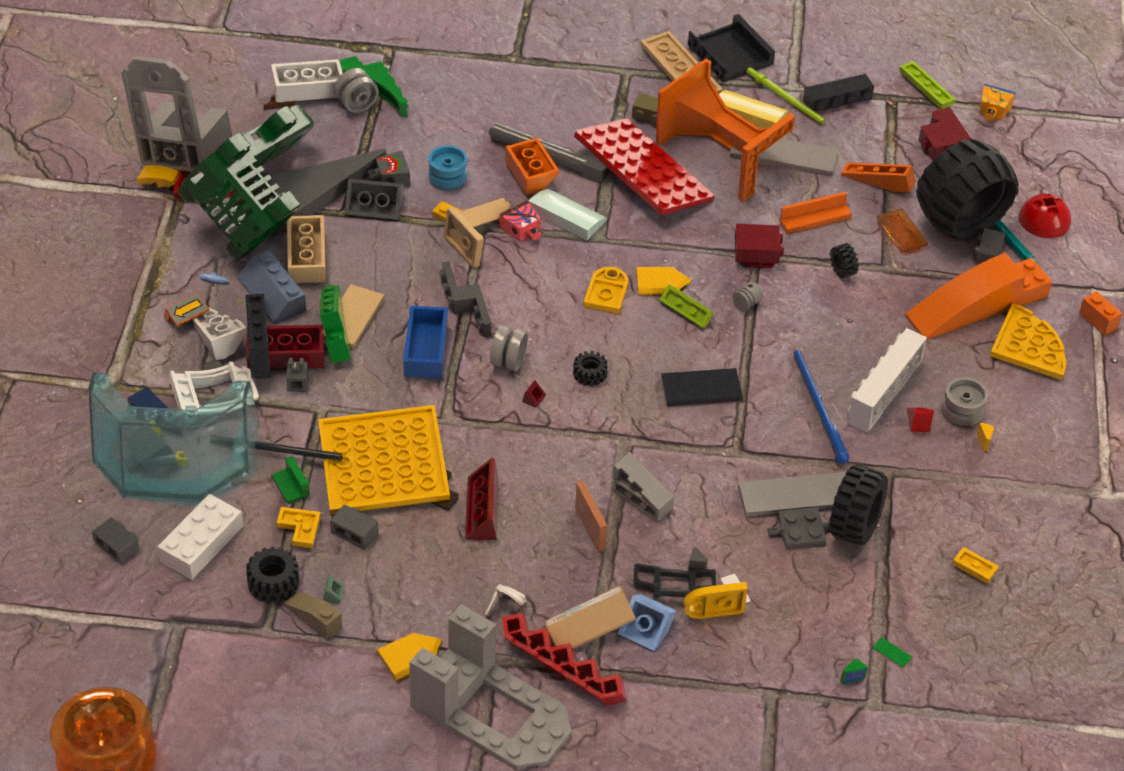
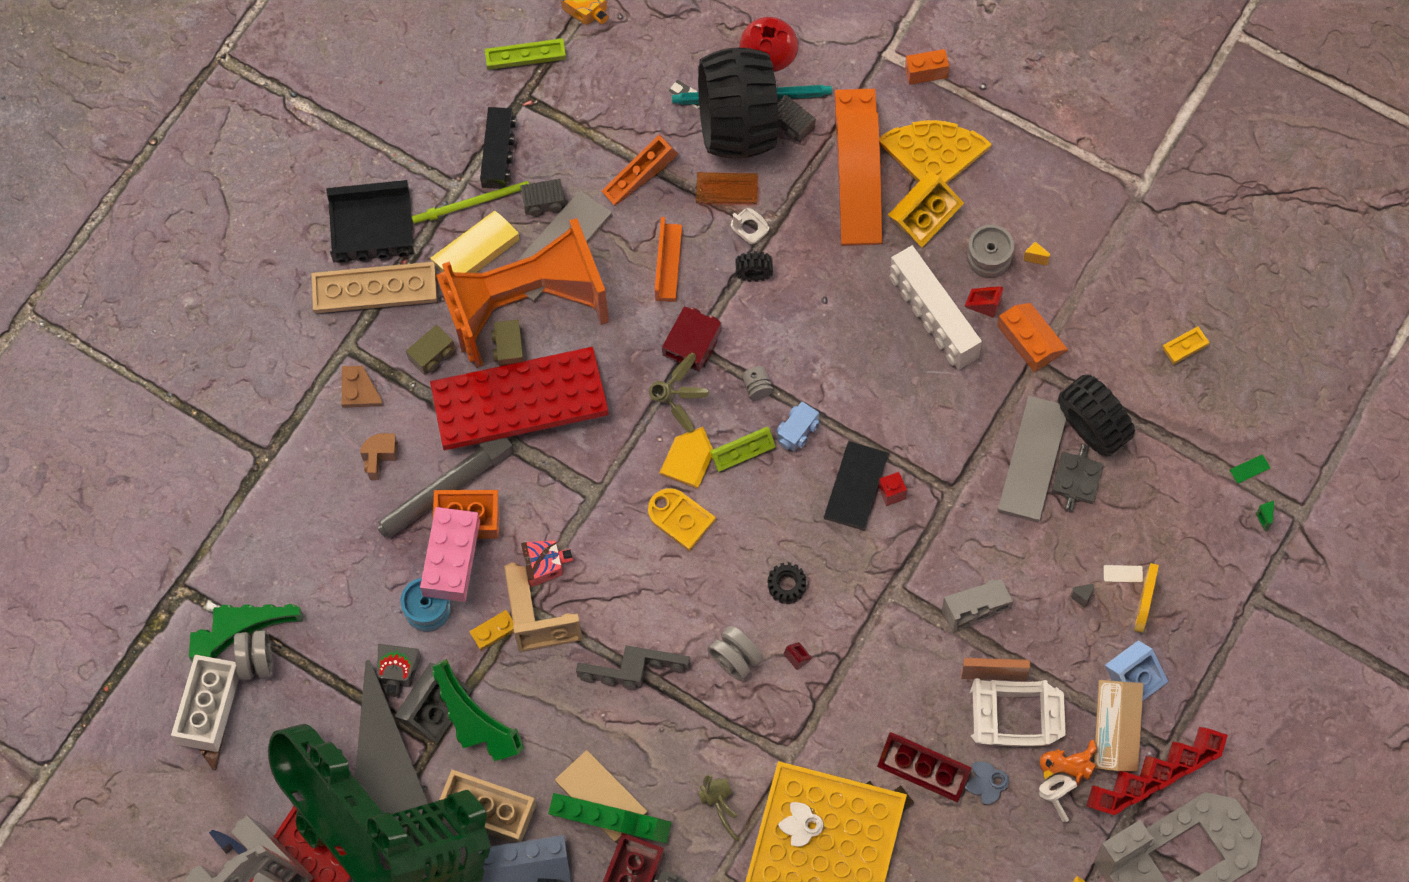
camera: 60 degrees left, 20 degrees up
blue piece [403,305,448,379] -> none
light aqua slope [528,189,607,240] -> none
black bar [633,564,716,598] -> none
blue bar [794,350,849,464] -> none
dark red brick [918,107,971,160] -> none
none -> medium nougat wing [341,365,383,408]
none -> medium nougat brick [360,433,398,480]
none -> bright pink brick [420,507,480,602]
none -> green arch [432,659,524,762]
none -> olive brick [491,319,524,366]
none -> dark grey brick [520,178,565,216]
none -> olive plant [649,353,709,433]
none -> olive plant [698,775,739,841]
none -> white piece [731,208,769,244]
none -> light blue brick [776,402,820,452]
none -> white plate [778,802,823,847]
none -> red brick [878,472,907,506]
none -> yellow slope [888,171,964,247]
none -> sand blue plate [965,762,1009,804]
none -> white wedge [969,678,1066,746]
none -> orange slope [997,303,1068,373]
none -> orange animal [1039,740,1097,785]

